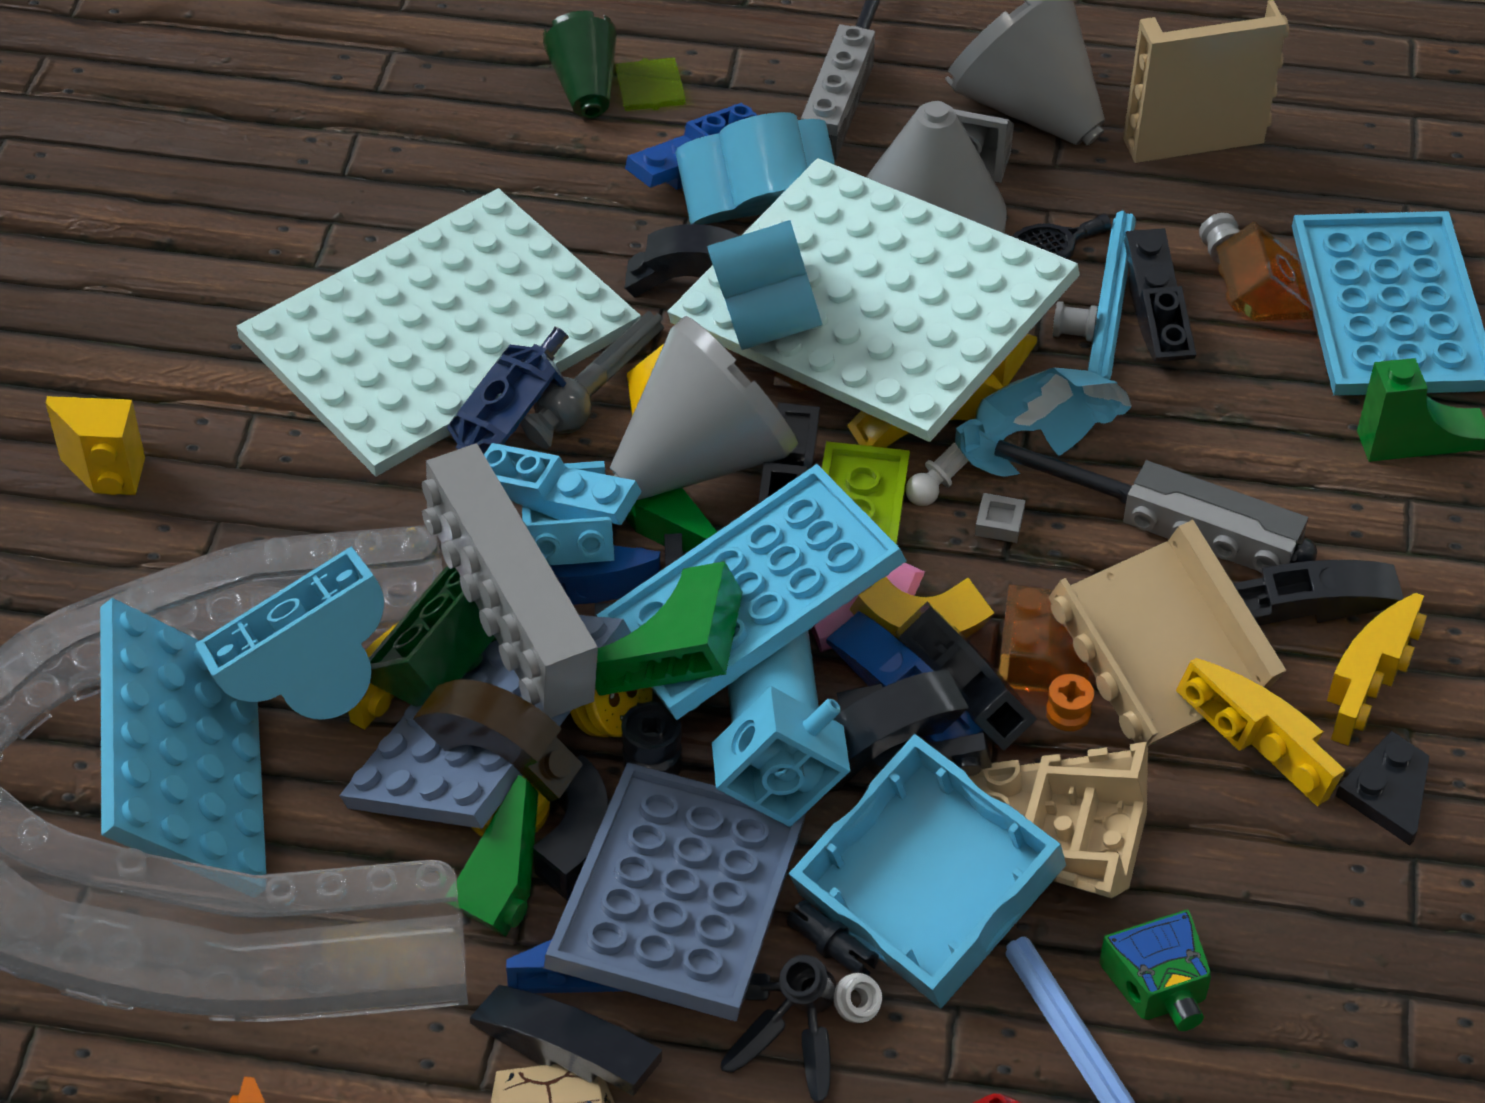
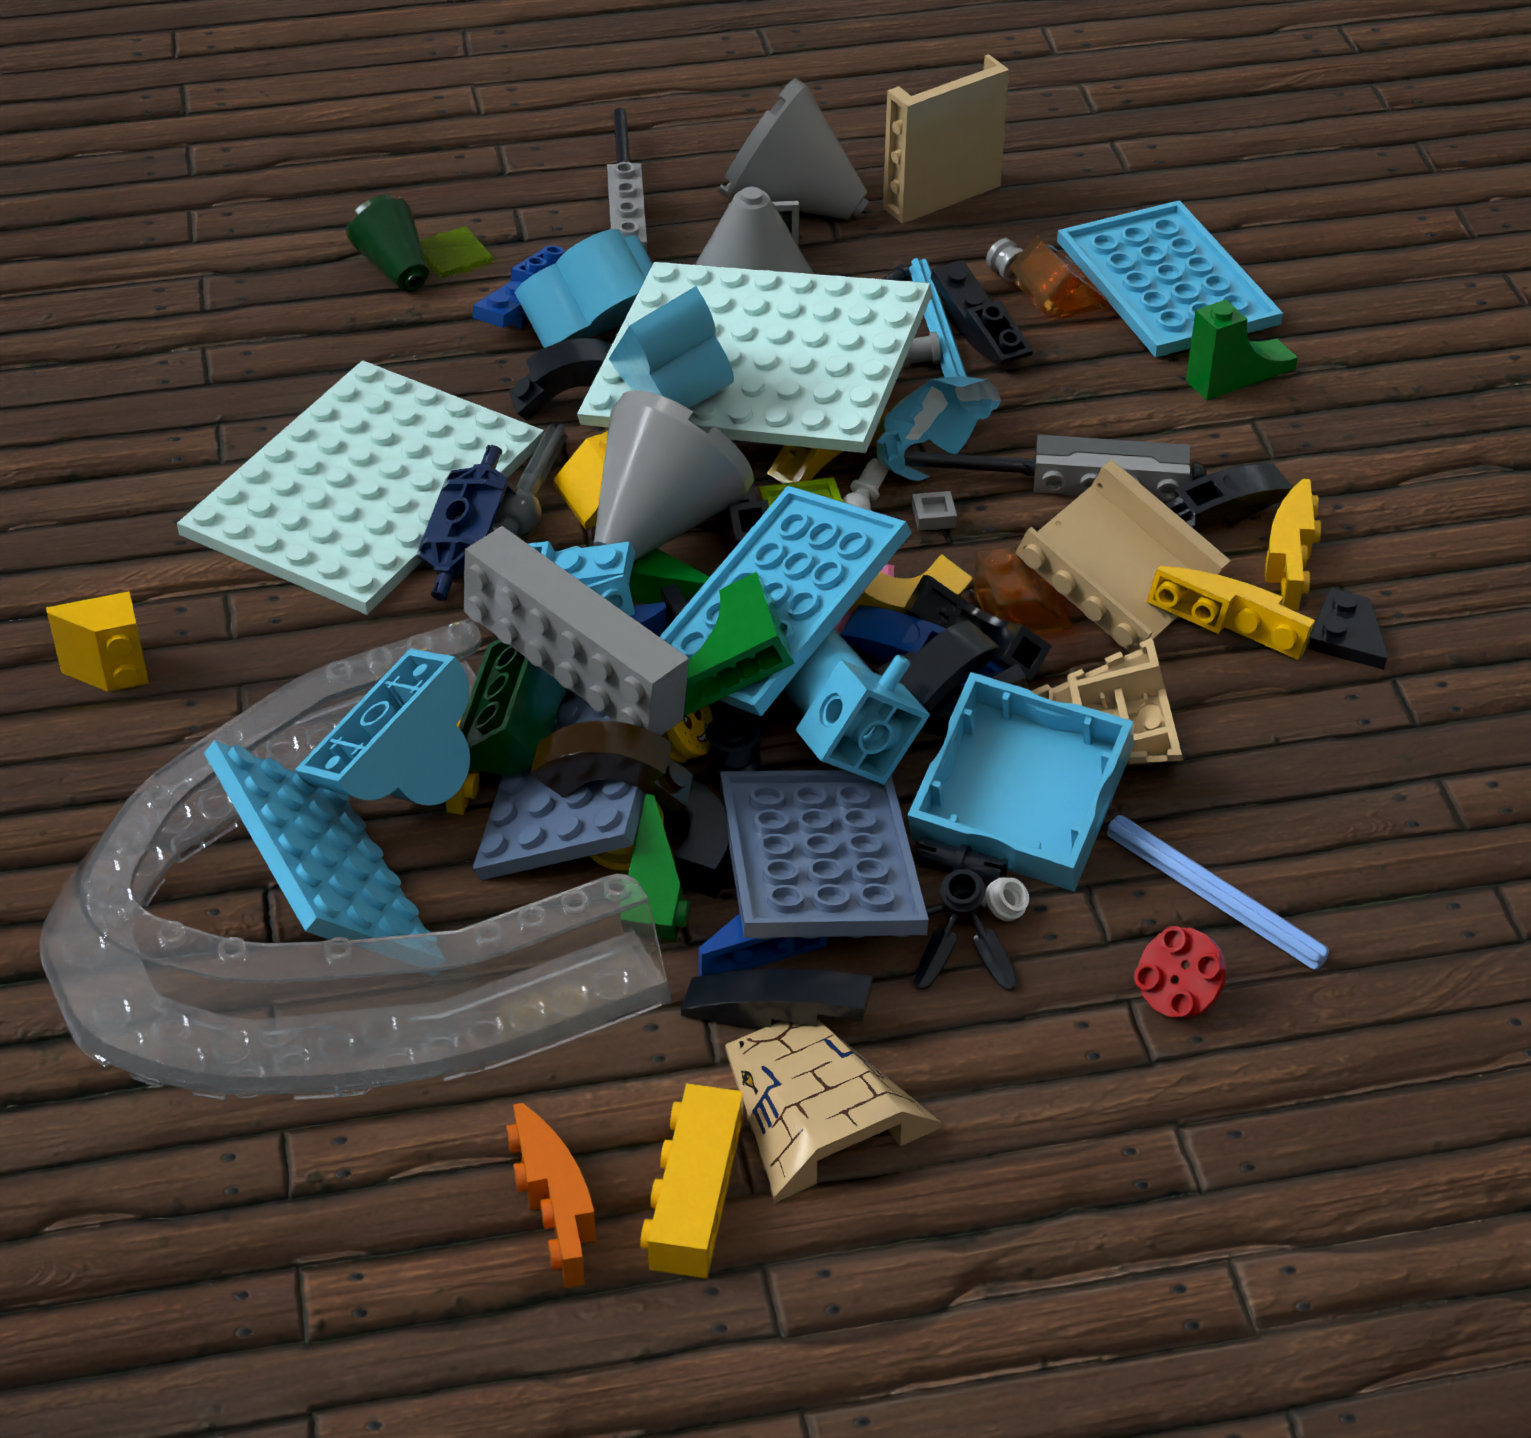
camera: 20 degrees left, 5 degrees down
orange wheel [1046,674,1094,731] -> none
torso [1099,909,1211,1031] -> none

